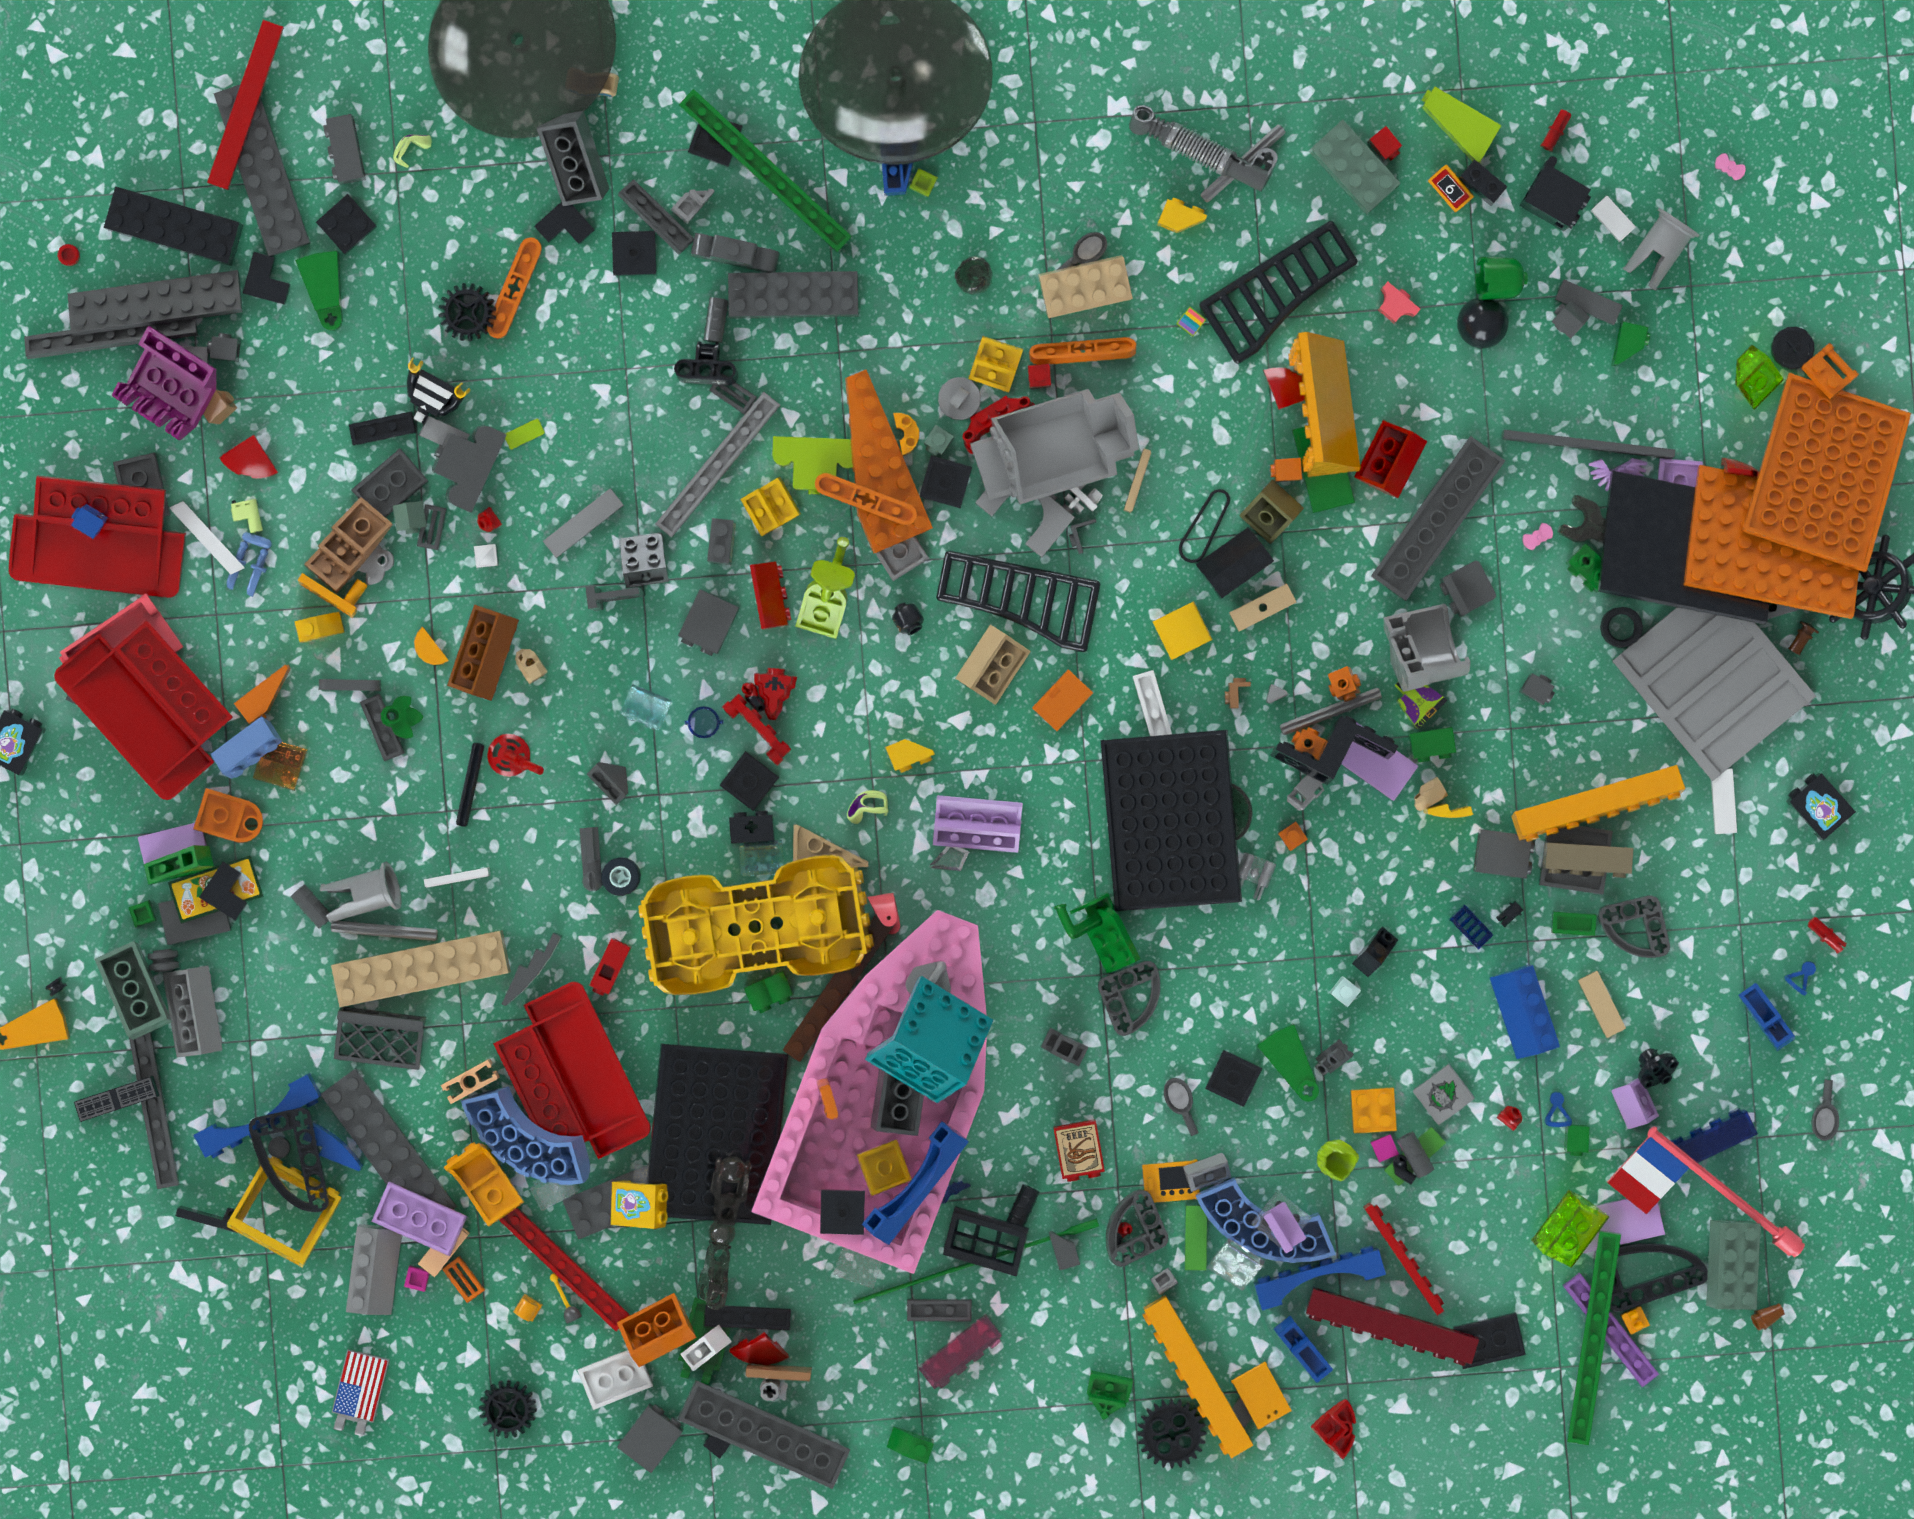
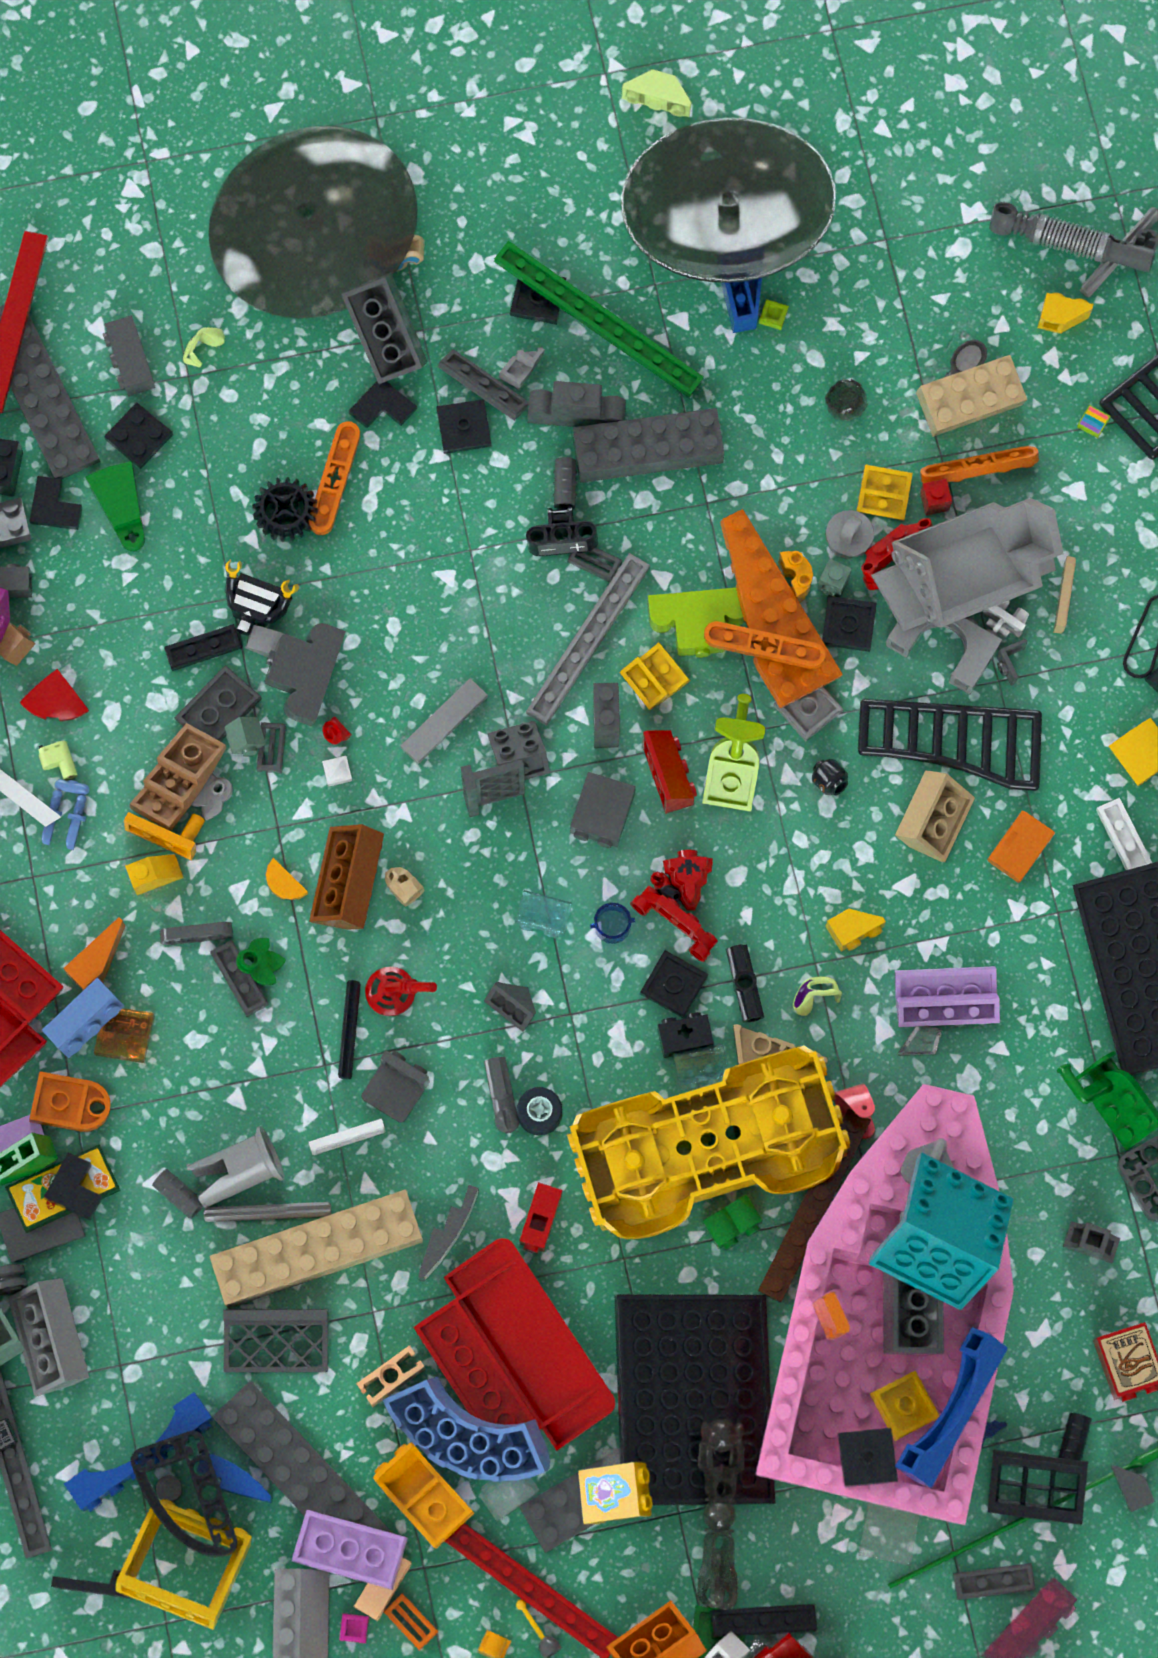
camera: 10 degrees left, 15 degrees down
lime sticker [505,418,545,450] -> none
none -> dark grey bracket [362,1050,430,1123]
none -> black piece [726,944,764,1023]

